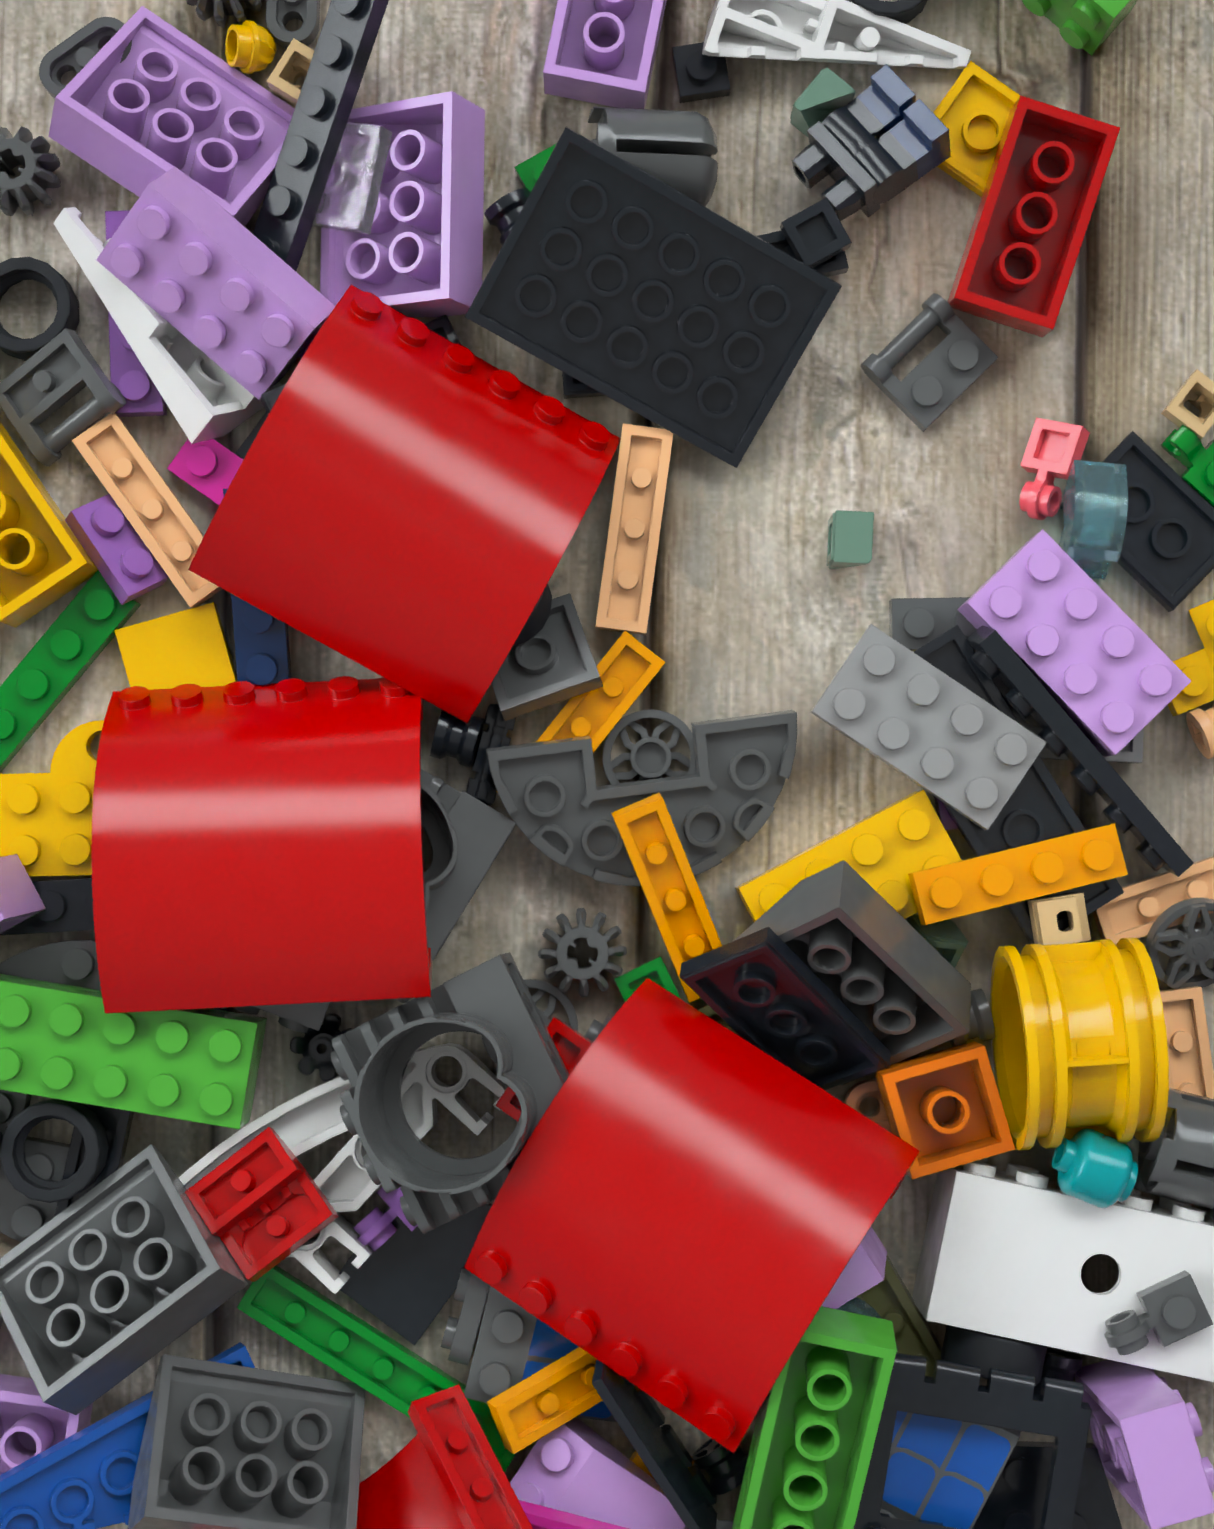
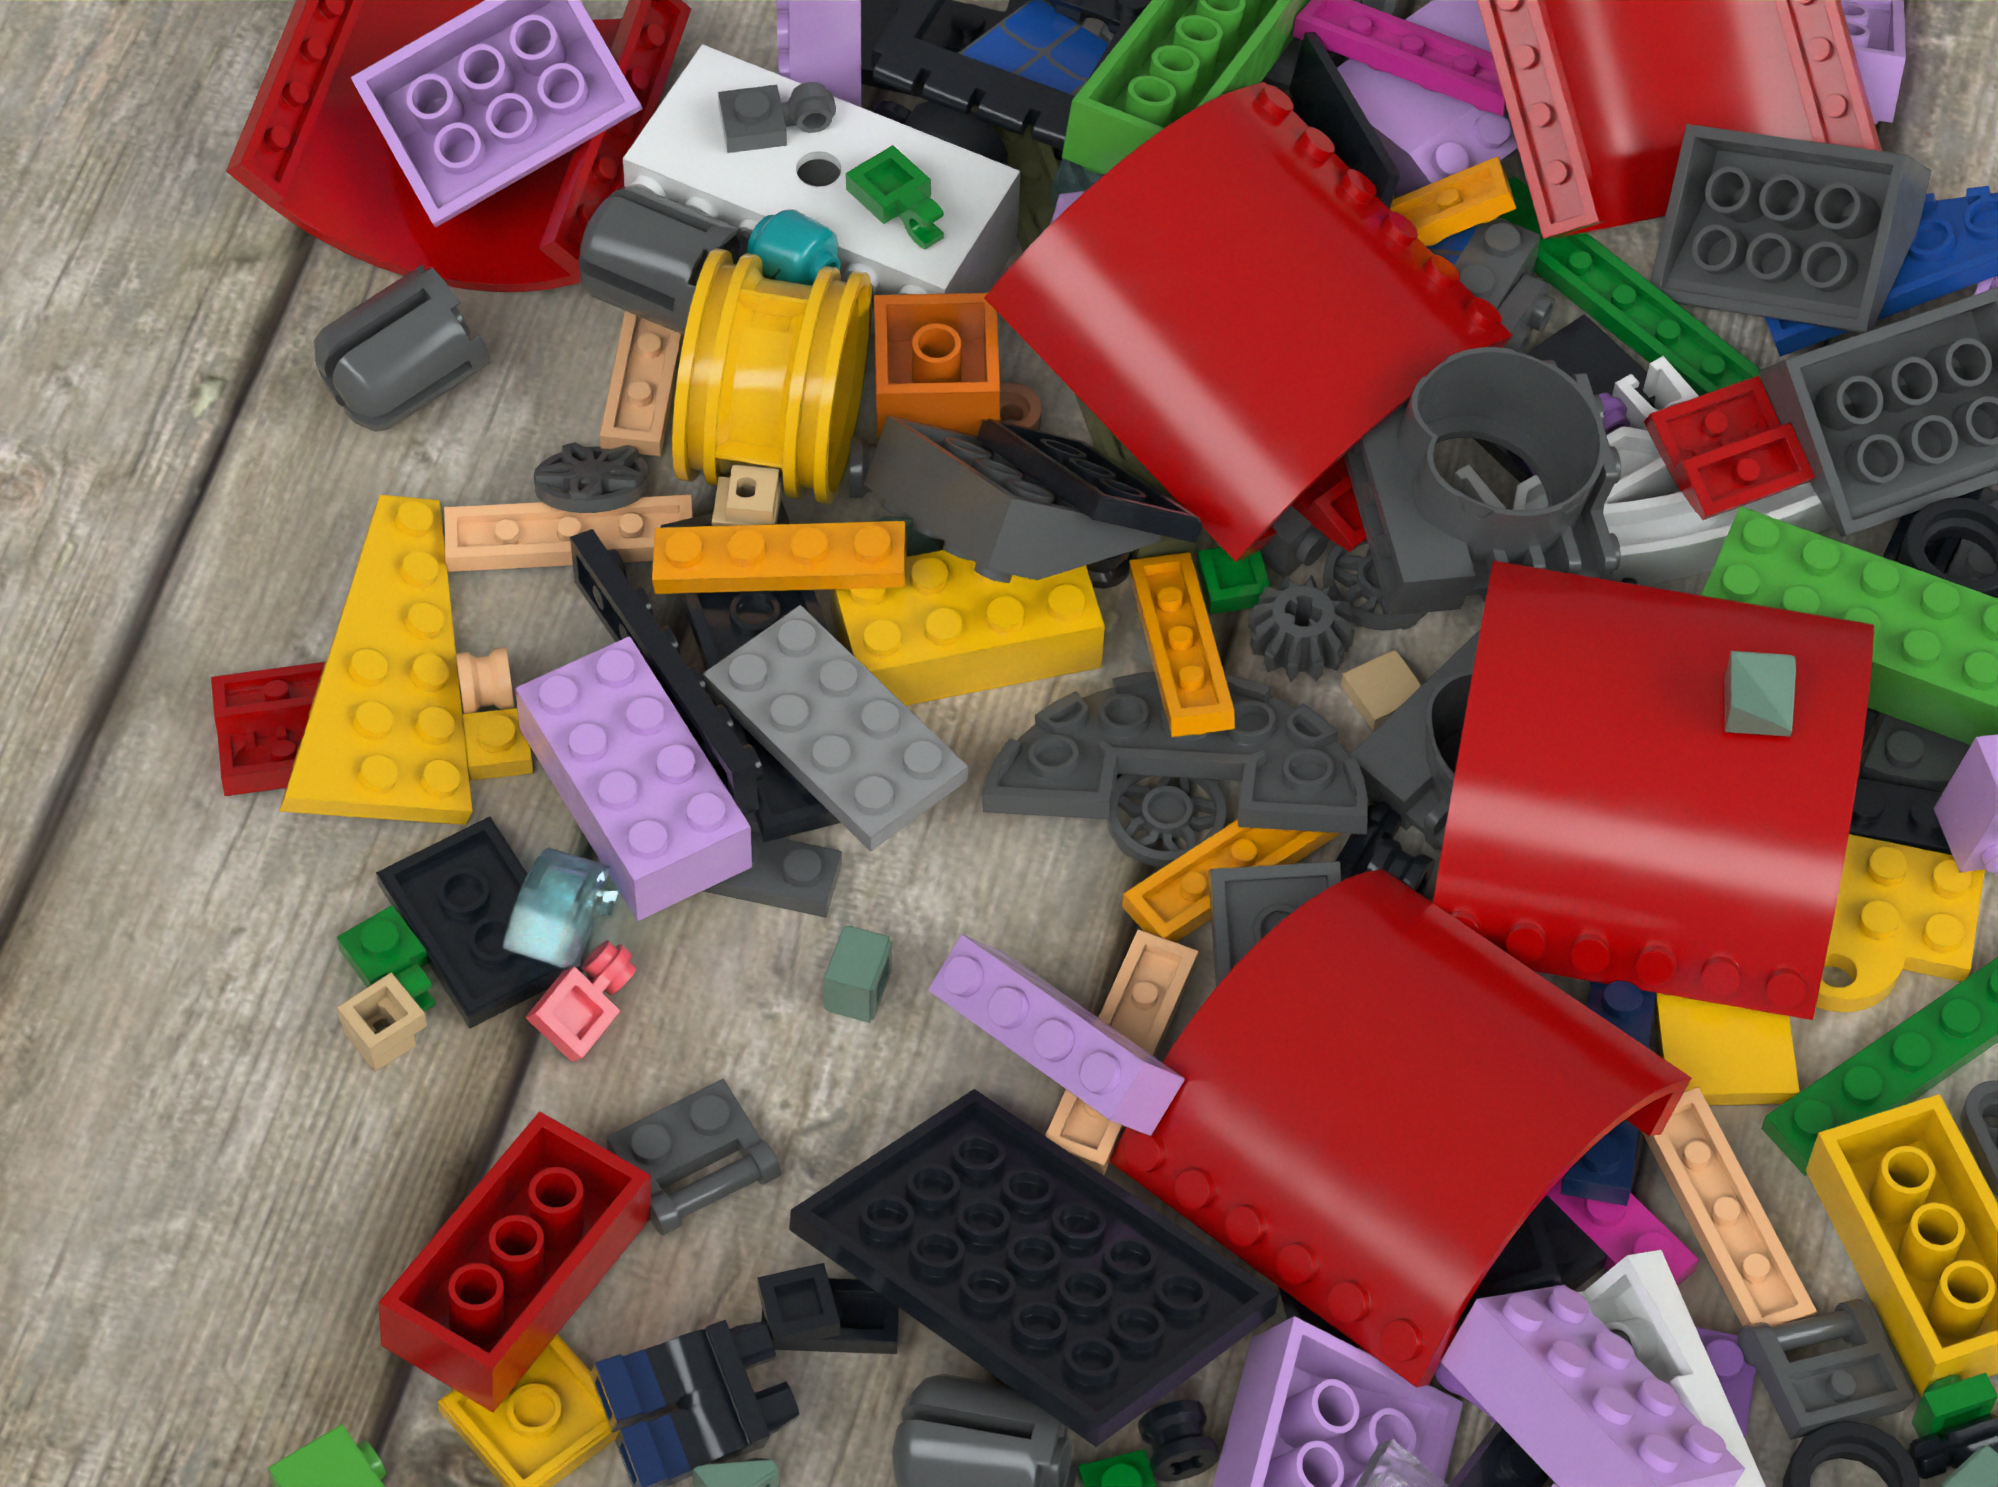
camera: 165 degrees left, 30 degrees down
medium lavender plate [65,494,169,605] -> none
none -> green plate [845,145,944,249]
none -> lavender brick [928,934,1185,1136]
none -> tan tile [1340,649,1422,732]
none -> sand green slope [1724,651,1796,737]

